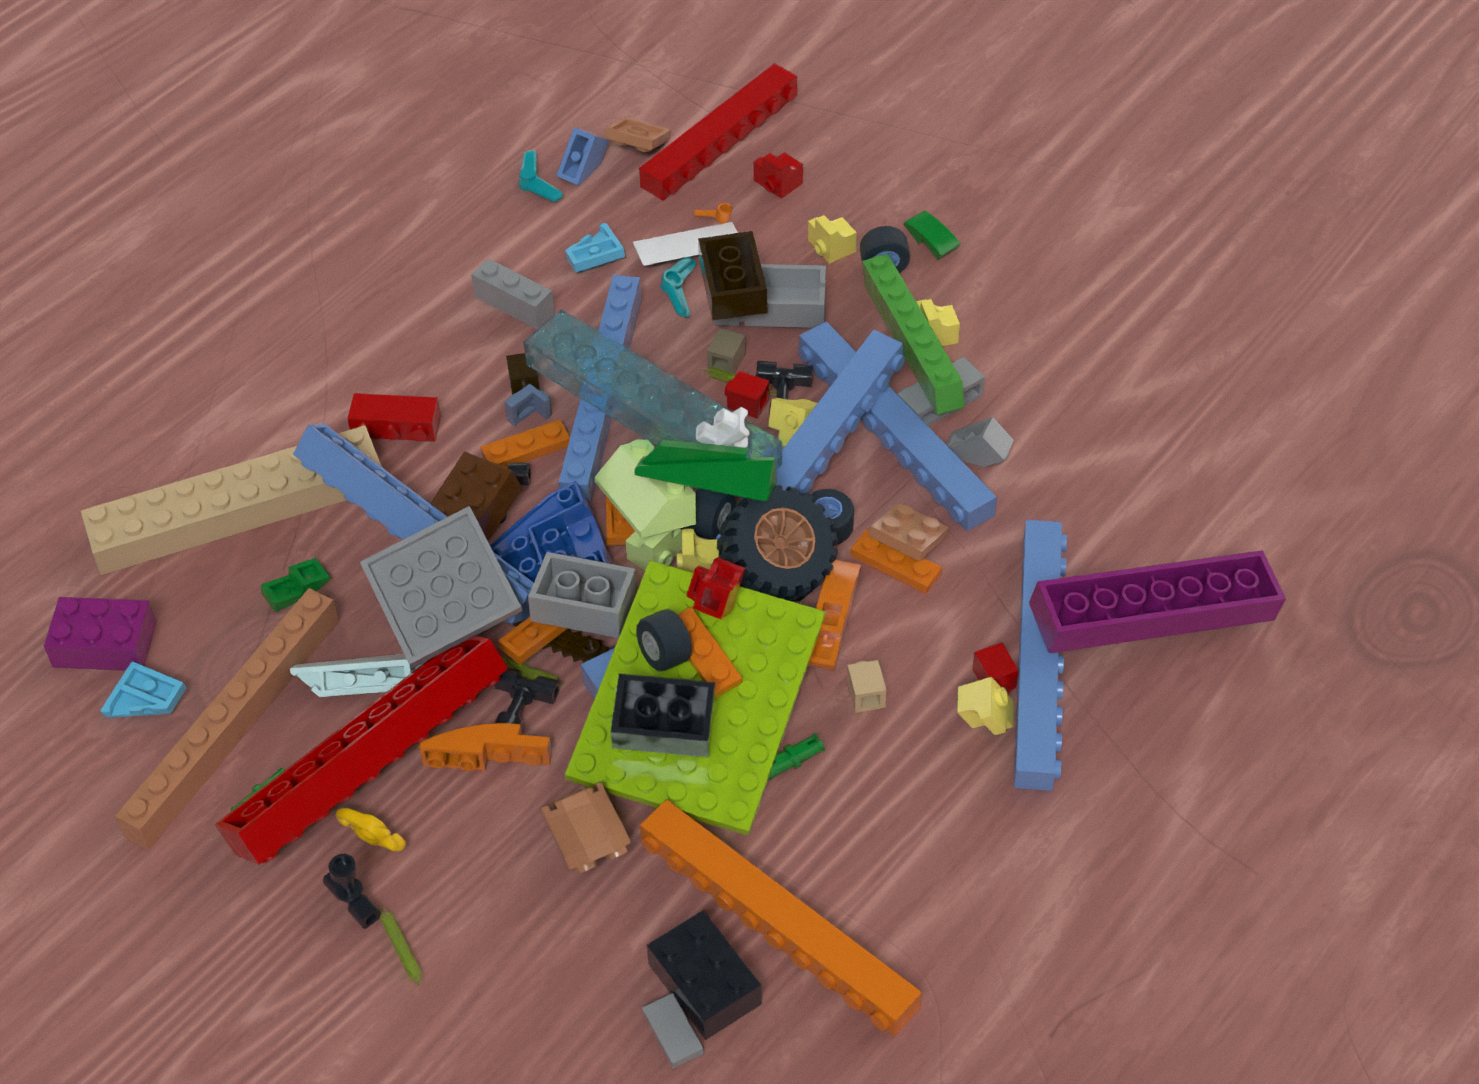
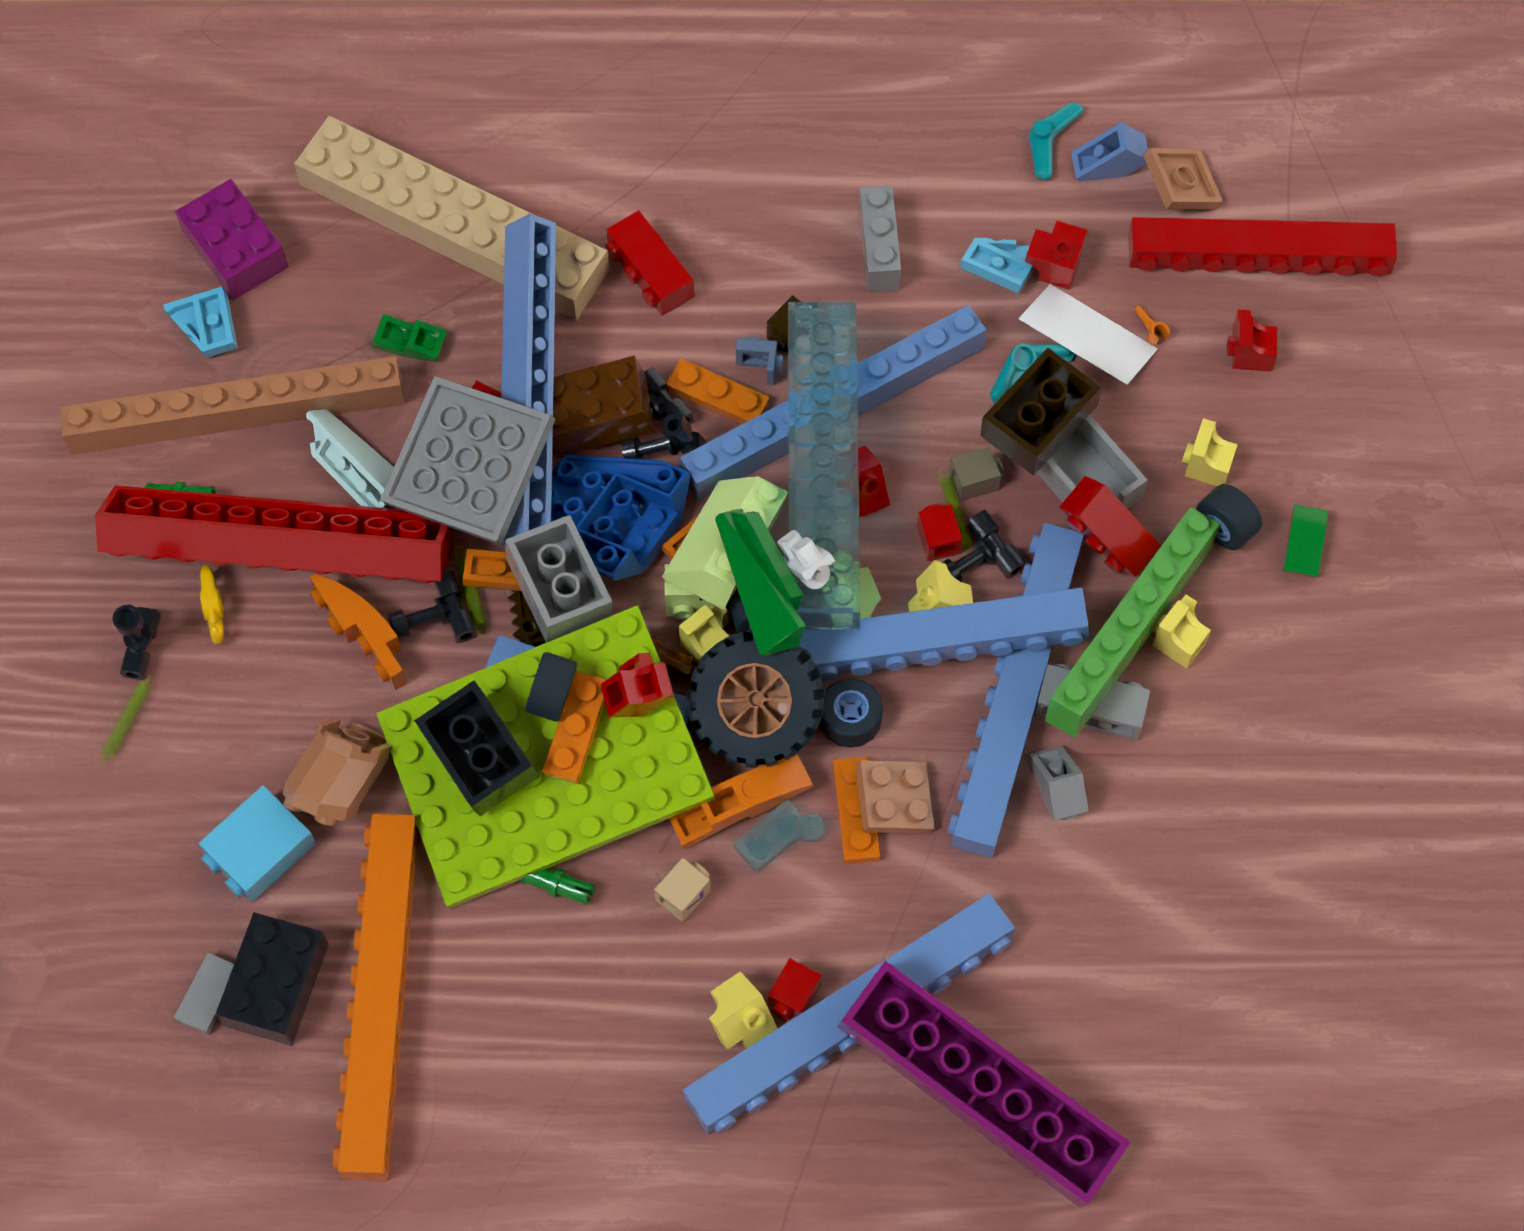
camera: 50 degrees right, 15 degrees up
none -> medium azure brick [198,785,316,902]
none -> black bar [622,414,708,459]
none -> clear light blue hinge [733,799,825,873]
none -> red brick [1025,220,1088,290]
none -> red brick [1059,476,1161,578]

